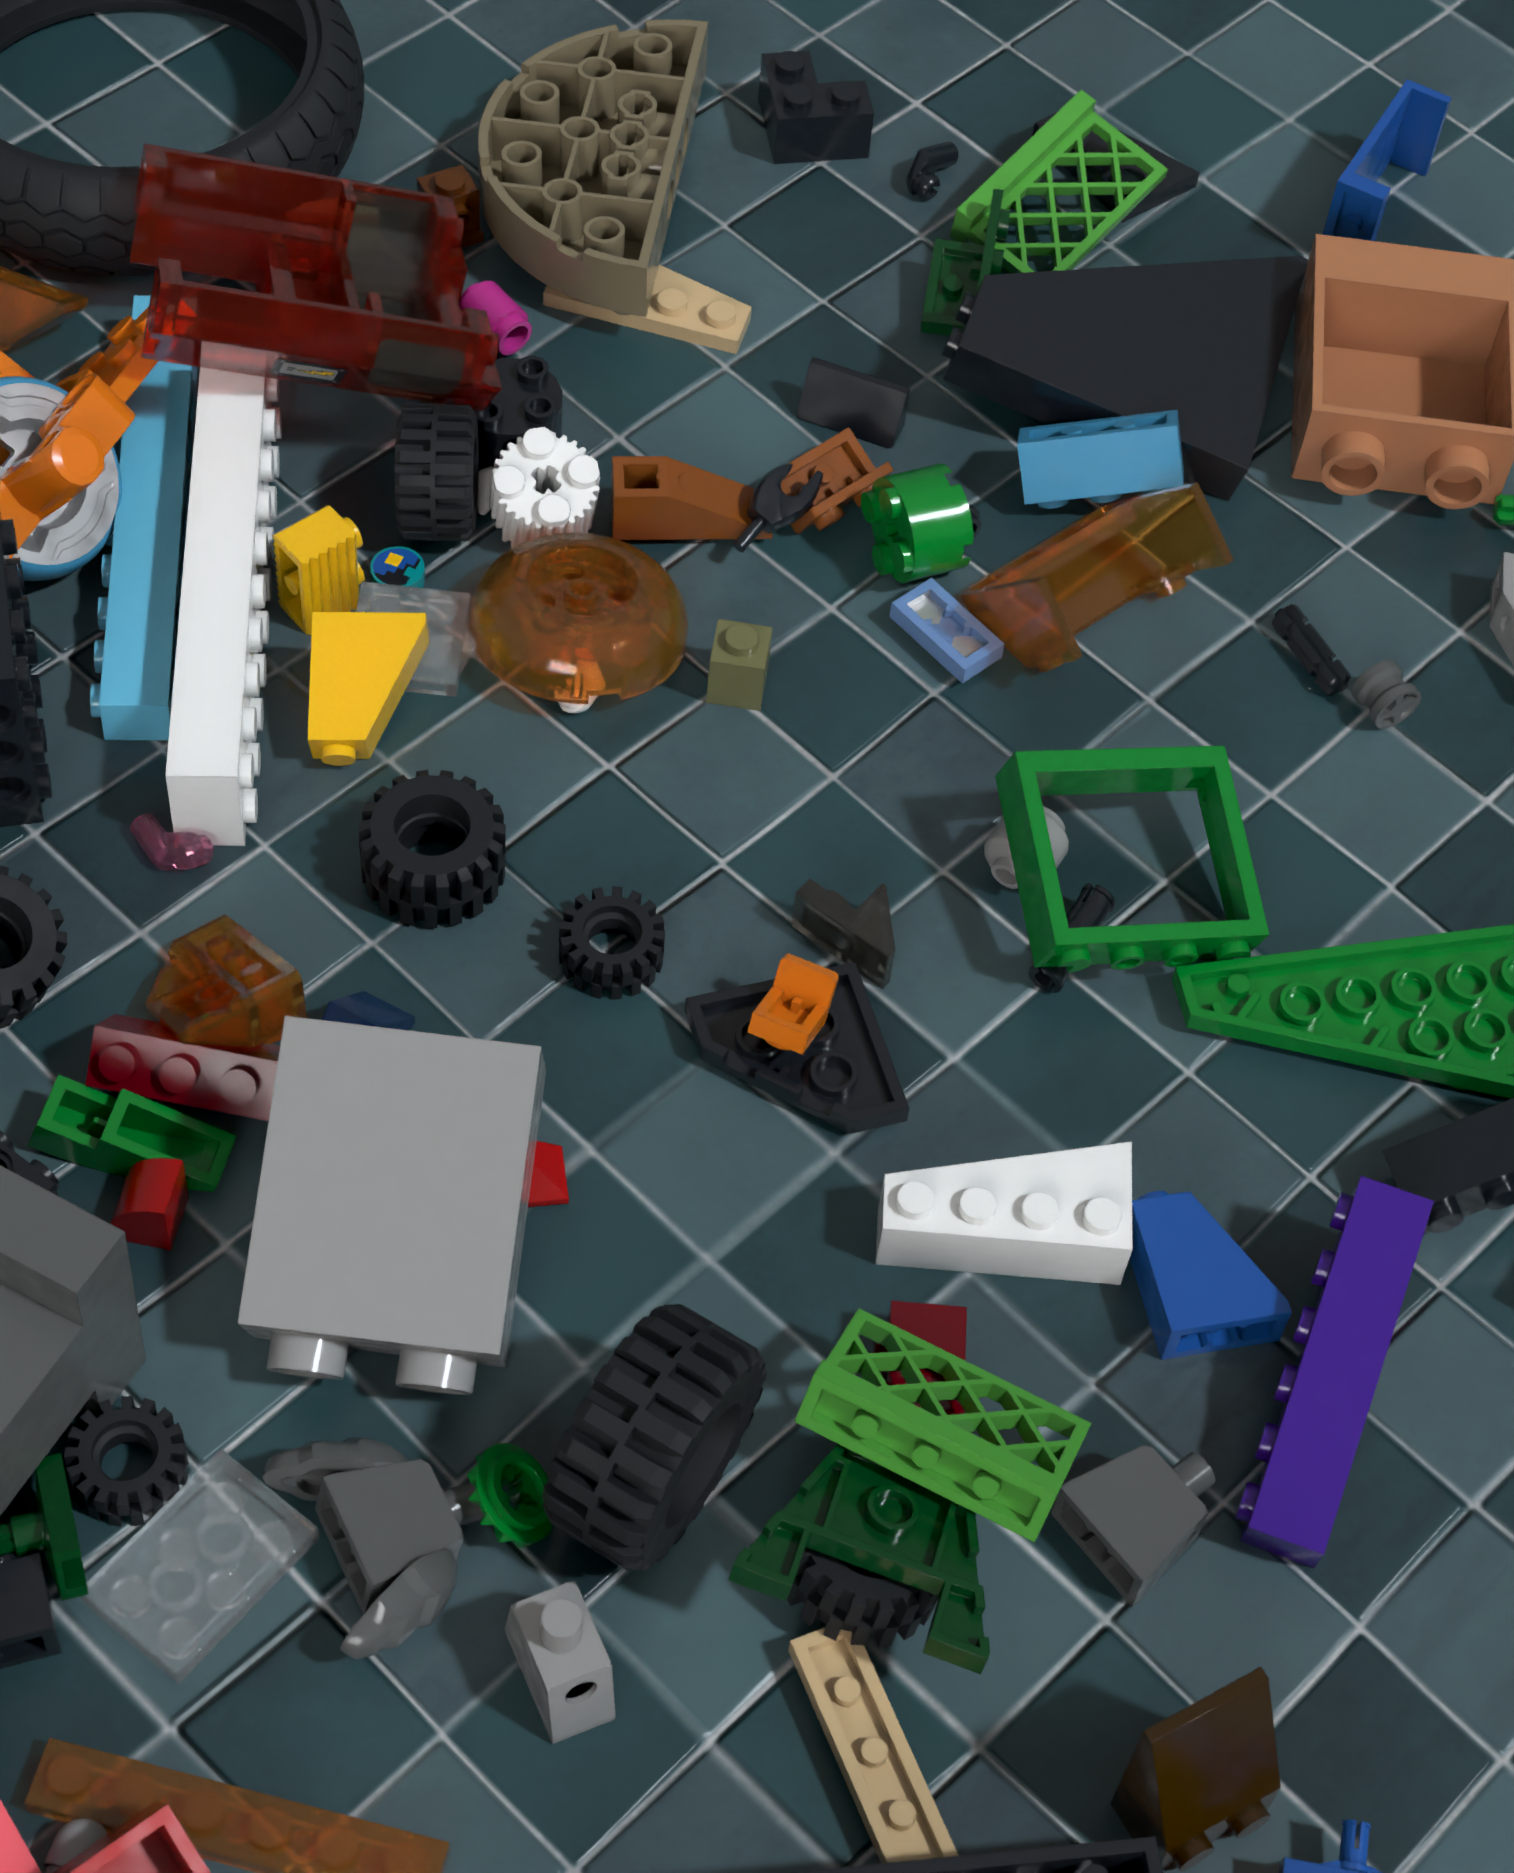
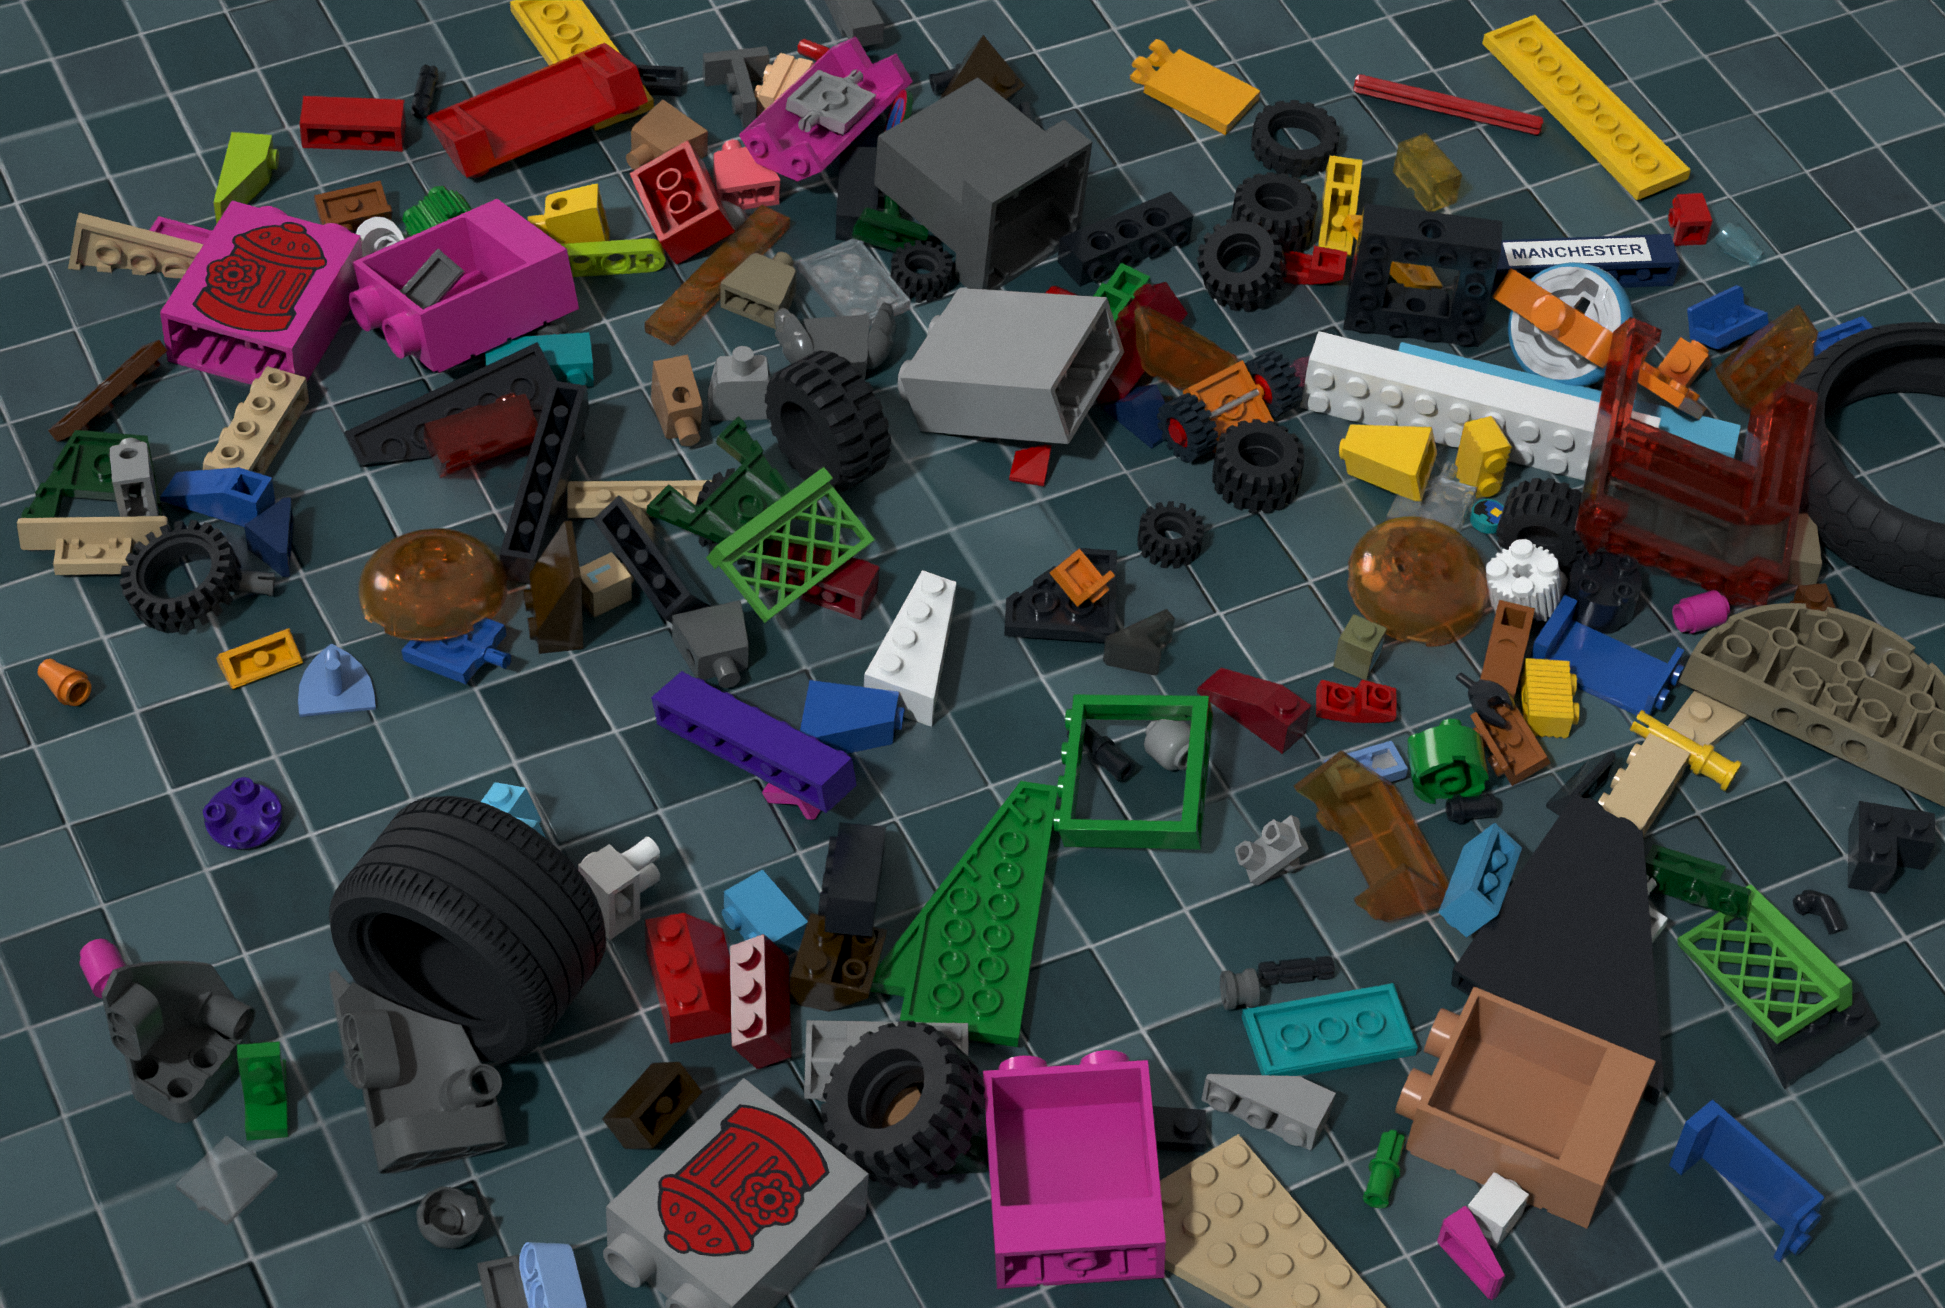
camera: 110 degrees right, 5 degrees down
none -> tan brick [580,552,634,618]
none -> black brick [593,495,712,623]
none -> medium nougat torso [651,354,703,446]
none -> dark tan torso [720,252,797,329]
none -> plate [1157,350,1303,462]
none -> dark red slope [1197,668,1311,754]
none -> light grey hips [1235,815,1309,886]
none -> teal tile [1242,983,1418,1076]
none -> red slope [1316,680,1396,723]
none -> yellow brick [1520,658,1579,739]
none -> blue panel [1530,595,1685,716]
none -> tan brick [1598,733,1690,837]
none -> yellow pin [1629,710,1742,791]

